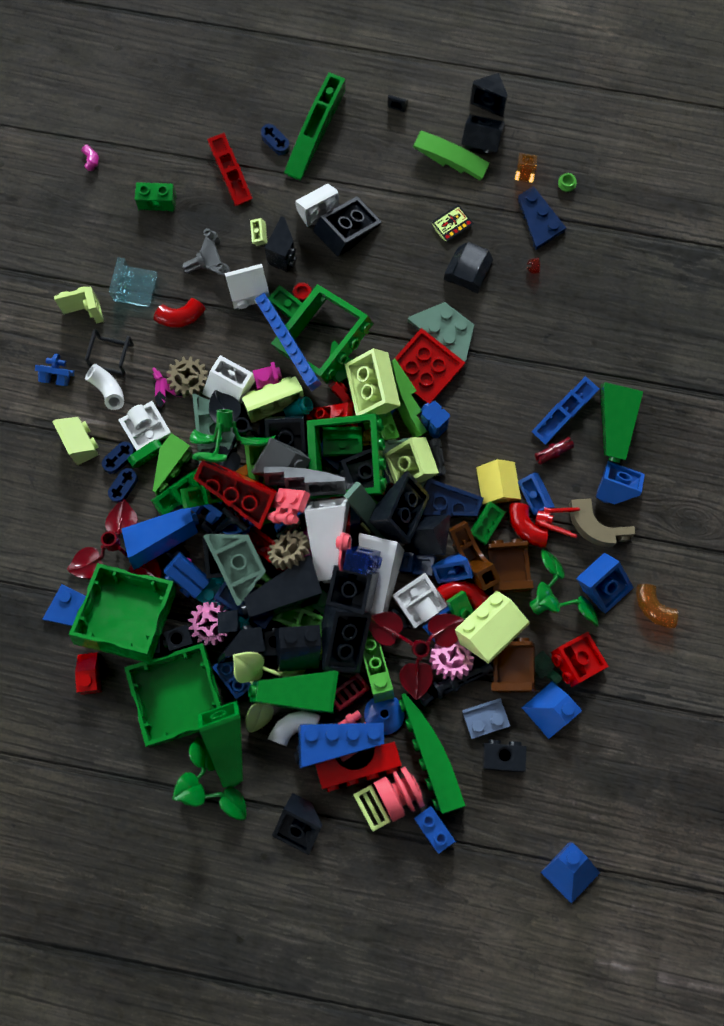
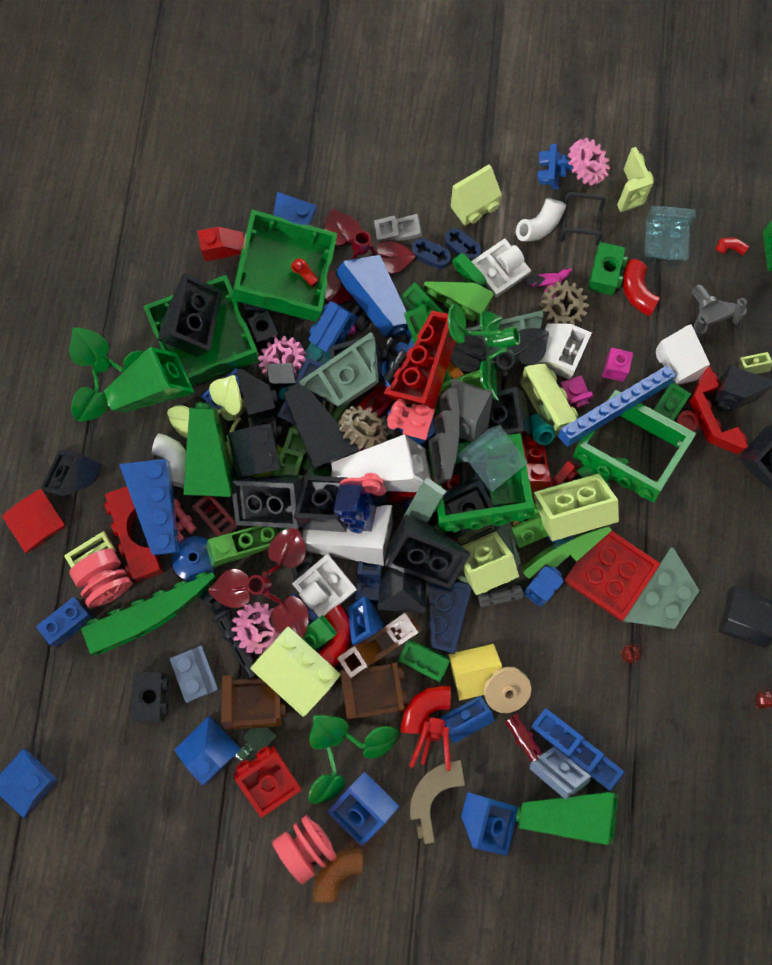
camera: 85 degrees right, 0 degrees up
none -> red slope [2,489,66,554]
none -> black slope [158,273,223,356]
none -> coral wheel [272,815,337,885]
none -> red arm [291,258,320,287]
none -> light grey slope [374,214,422,242]
none -> clear light blue bracket [457,425,527,491]
none -> tan plate [483,667,531,713]
none -> sand blue plate [530,746,591,800]
none -> bright pink gear [568,138,610,186]
none -> green brick [587,242,627,296]
none -> dark pink brick [602,348,633,382]
none -> clear red hinge [621,644,641,664]
none -> red slope [689,366,748,454]
none -> red arm [716,237,749,255]

